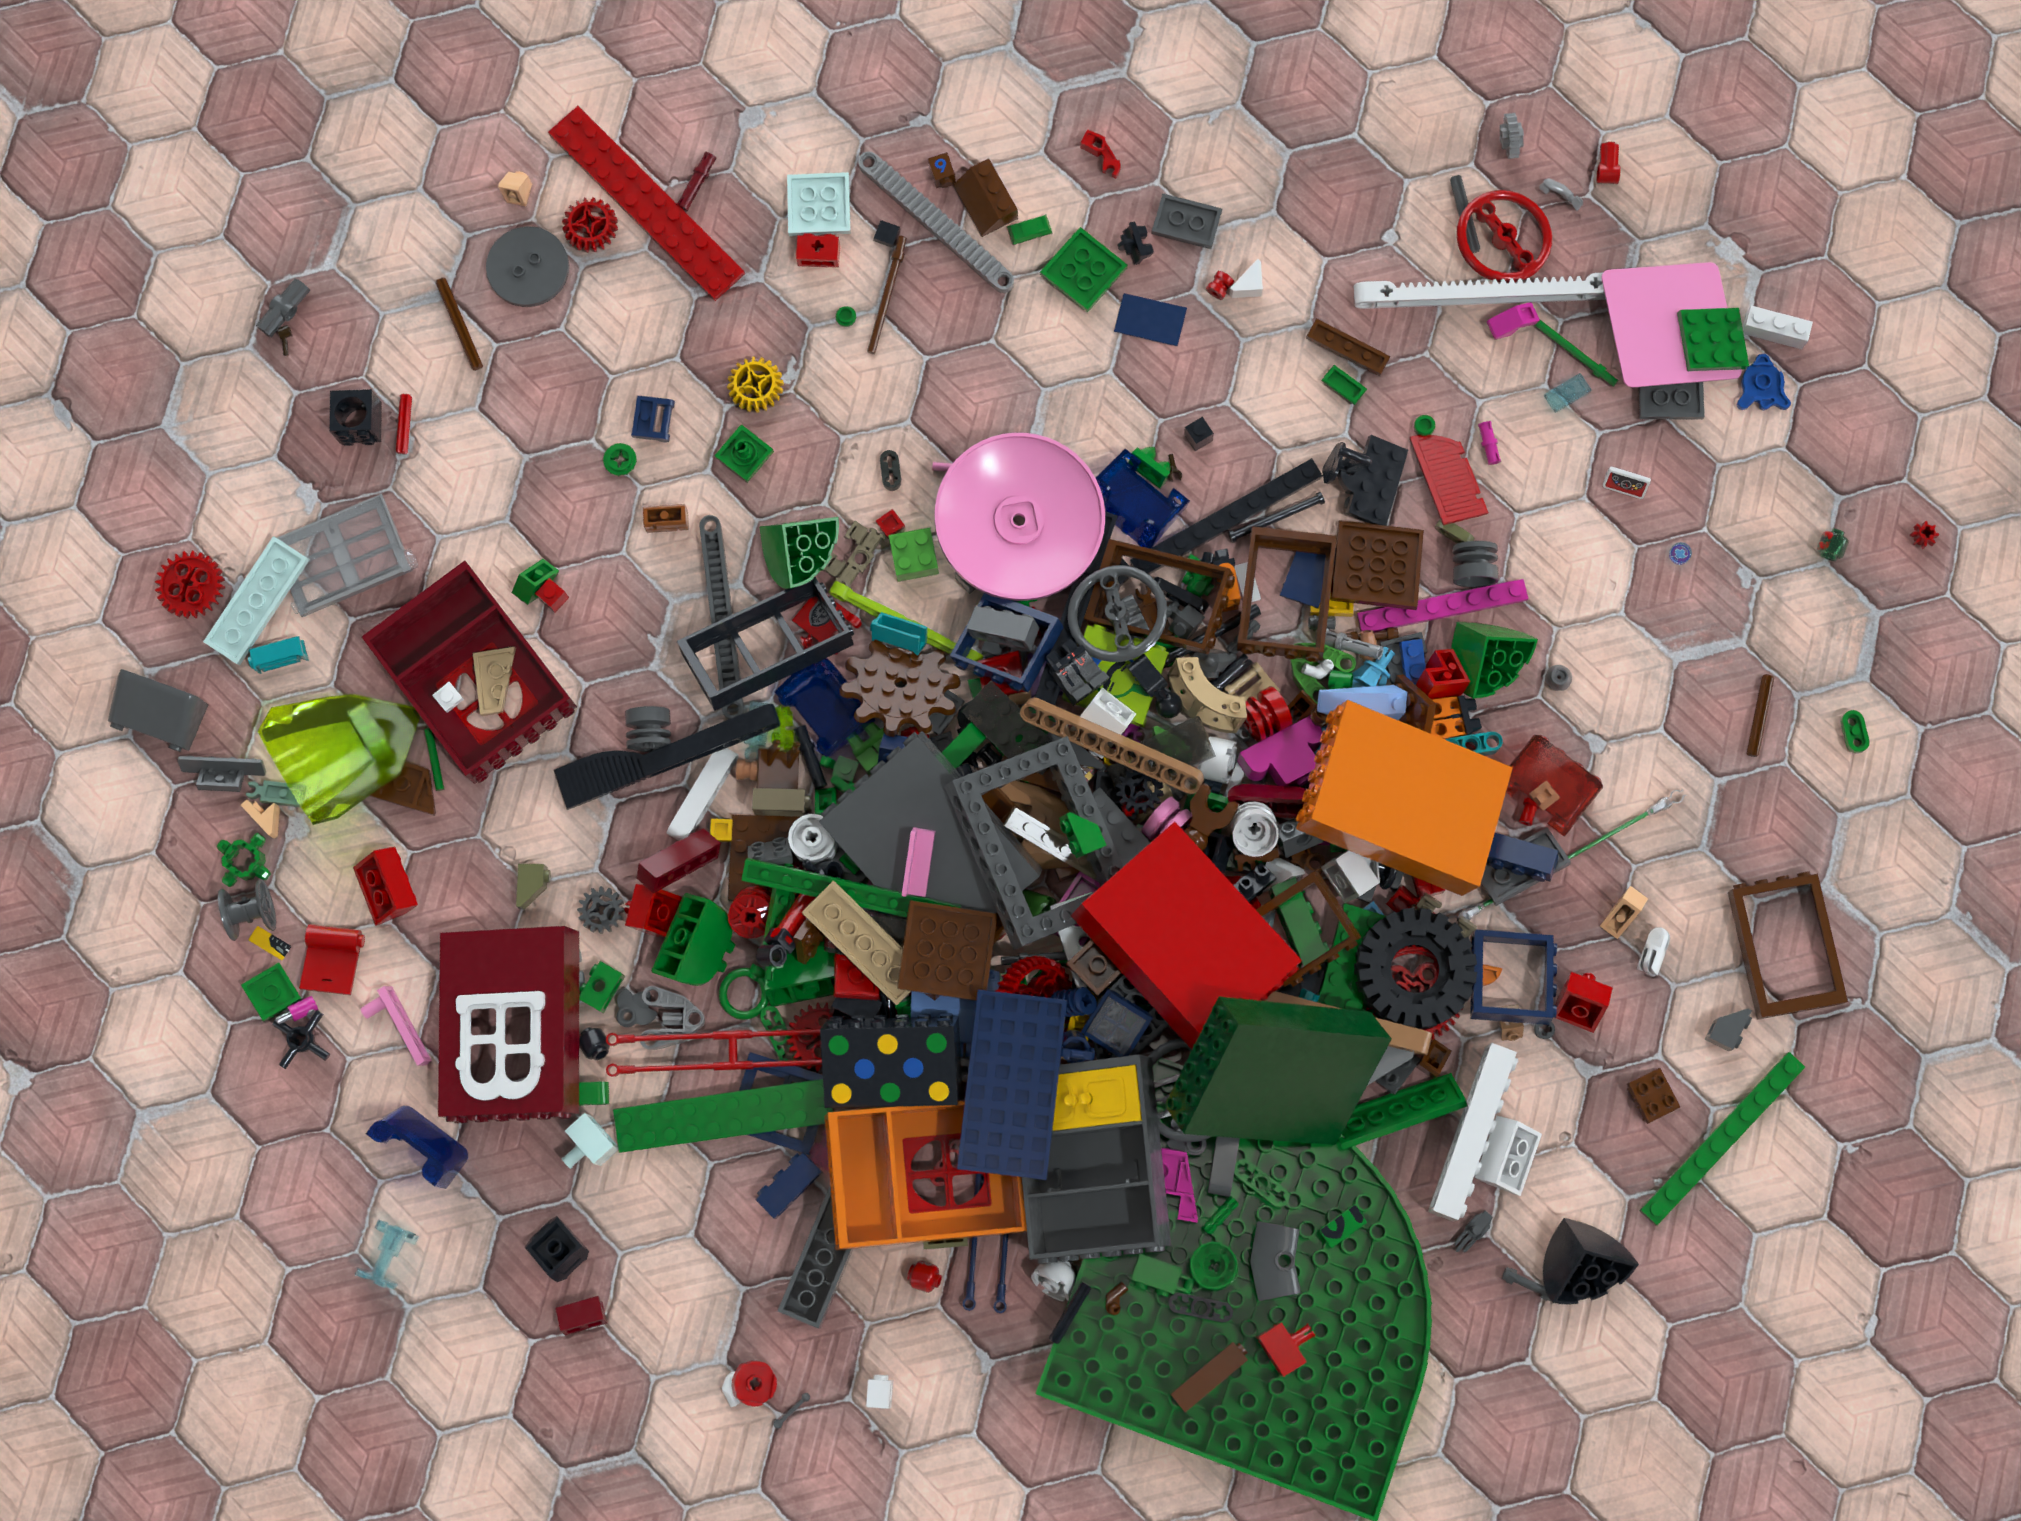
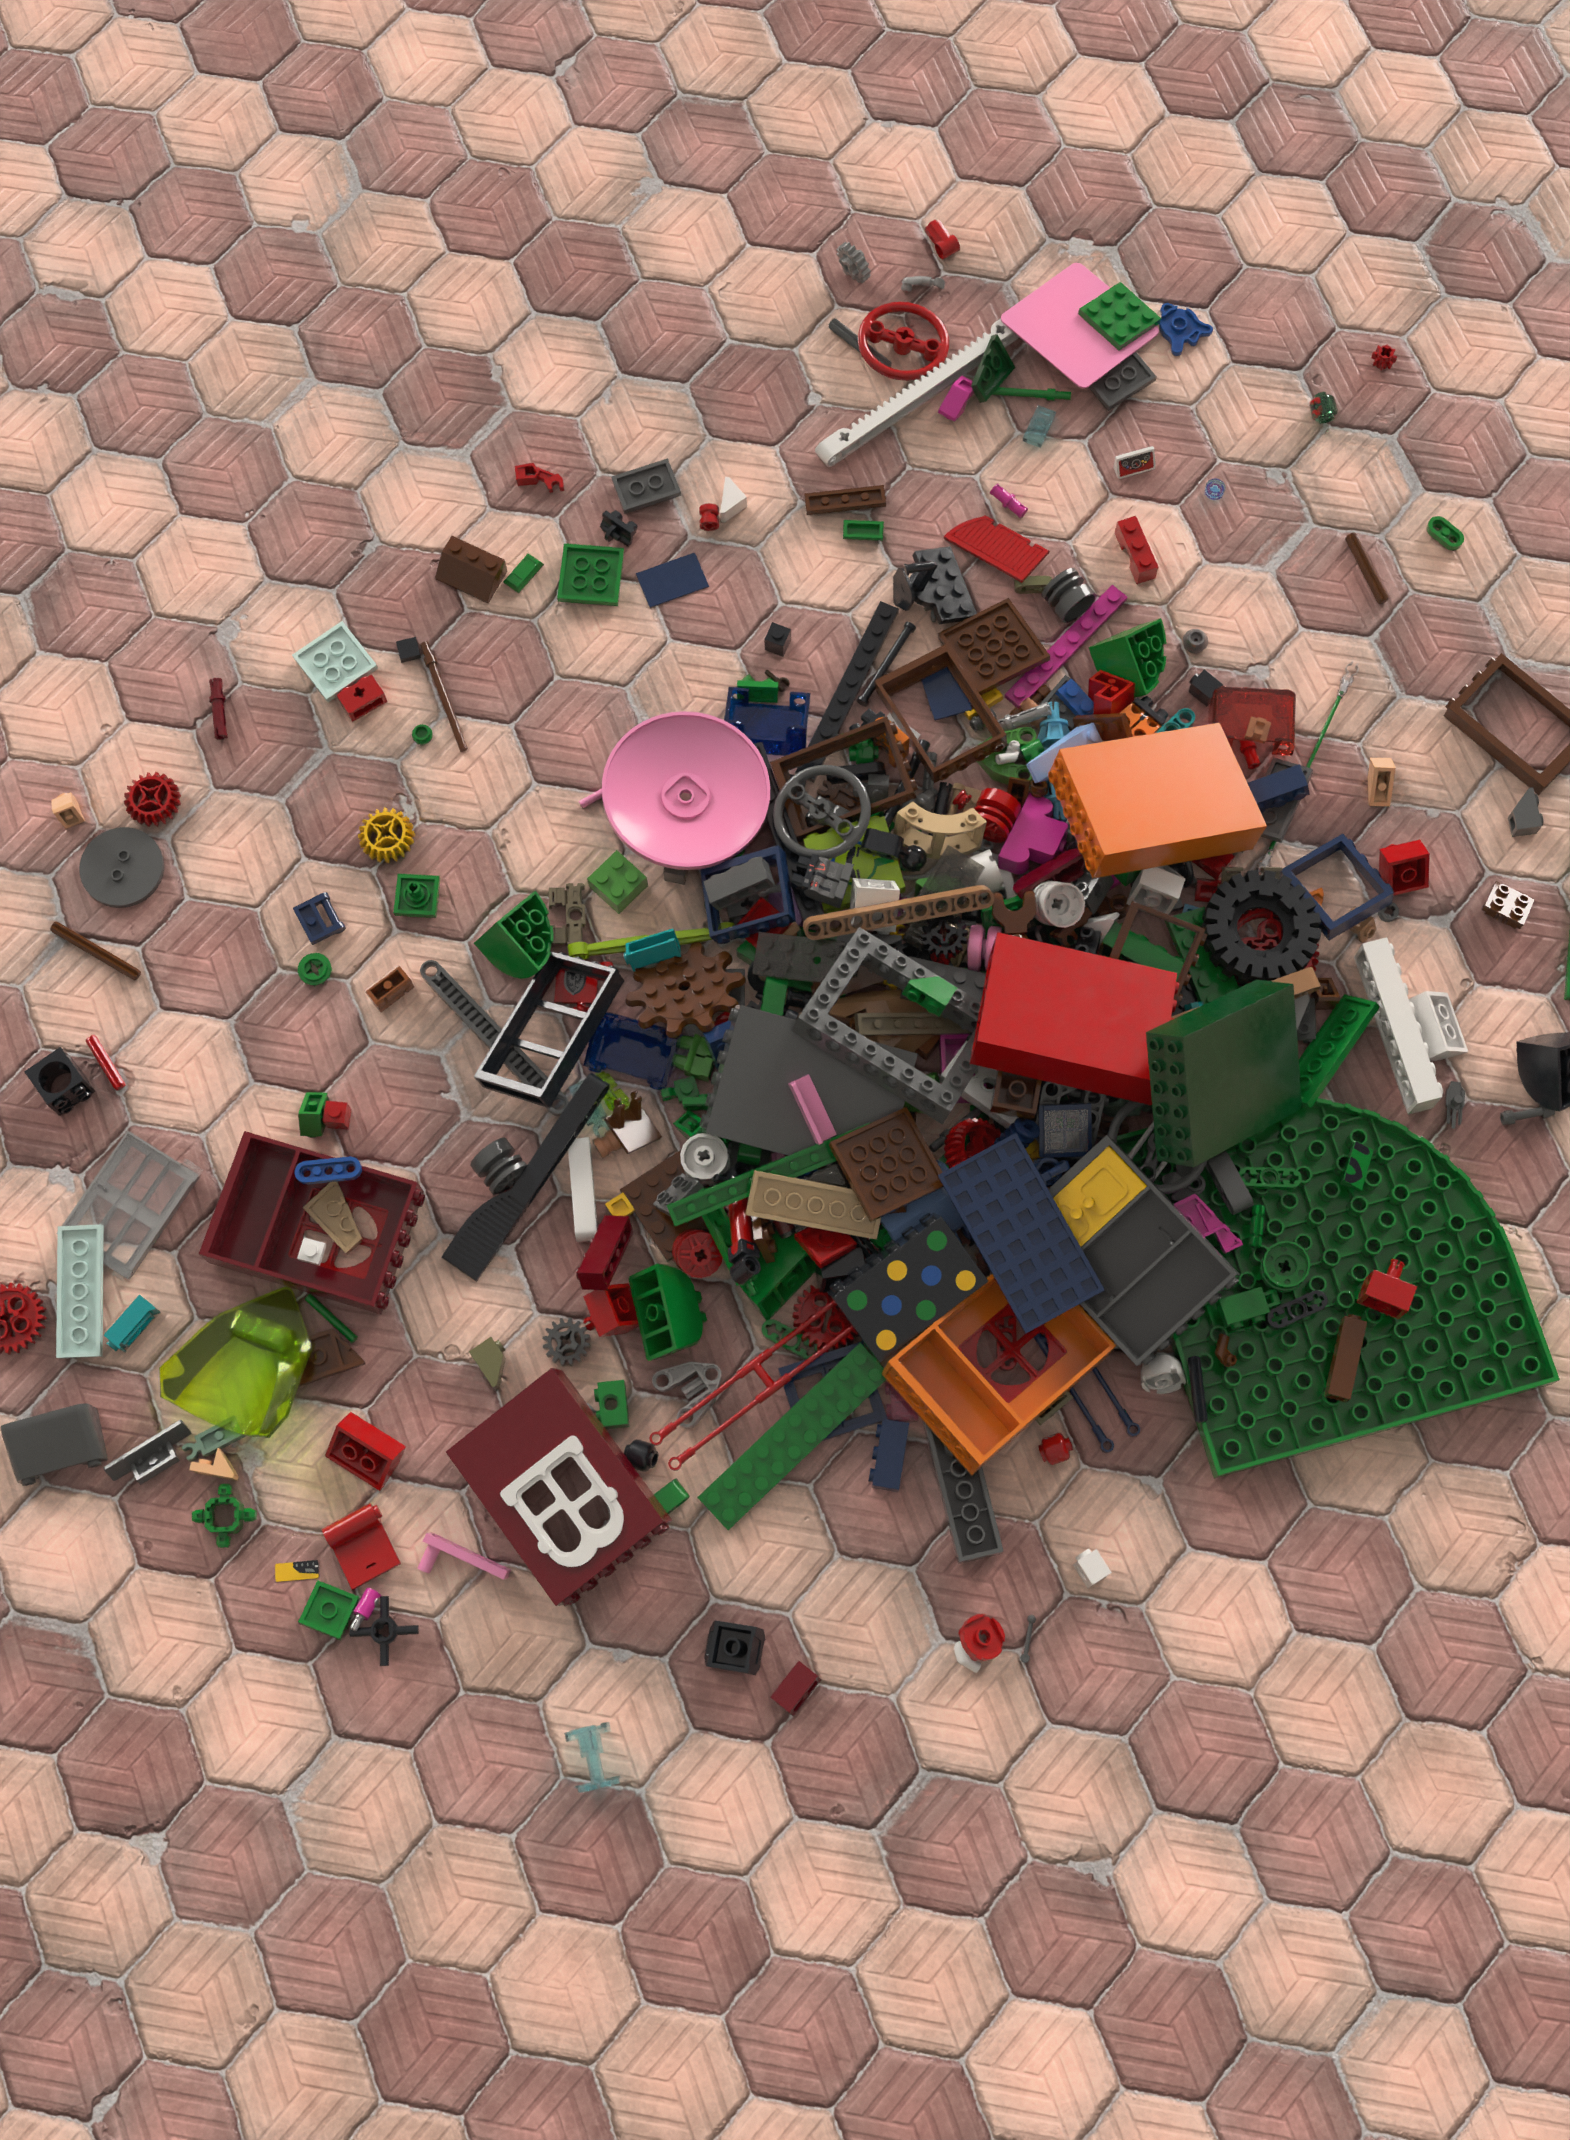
camera: 40 degrees left, 5 degrees down
dark grey piece [218,879,277,941] -> none
clear blue windscreen [366,1106,468,1189] -> none
red plate [548,106,745,301] -> none
light aqua brick [561,1113,619,1169] -> none
dark grey plate [617,988,657,1027] -> none
green piece [719,963,769,1020] -> none
dark tan window [752,788,812,816] -> none
black pin [793,725,828,790] -> none
light grey gear [858,151,1014,293] -> none
red plate [876,509,905,539] -> none
pearl dark grey beam [880,450,902,491] -> none
reddish brown brick [928,152,956,188] -> none
dark grey panel [1250,1221,1301,1301] -> none
green tile [1414,415,1435,436] -> none
white arm [1637,927,1670,975] -> none
white brick [1742,306,1813,349] -> none
none -> blue plate [295,1156,362,1185]
none -> red bush [952,789,972,810]
none -> dark green wing [971,334,1016,403]
none -> red arch [1114,516,1159,584]
none -> black brick [1188,669,1223,707]

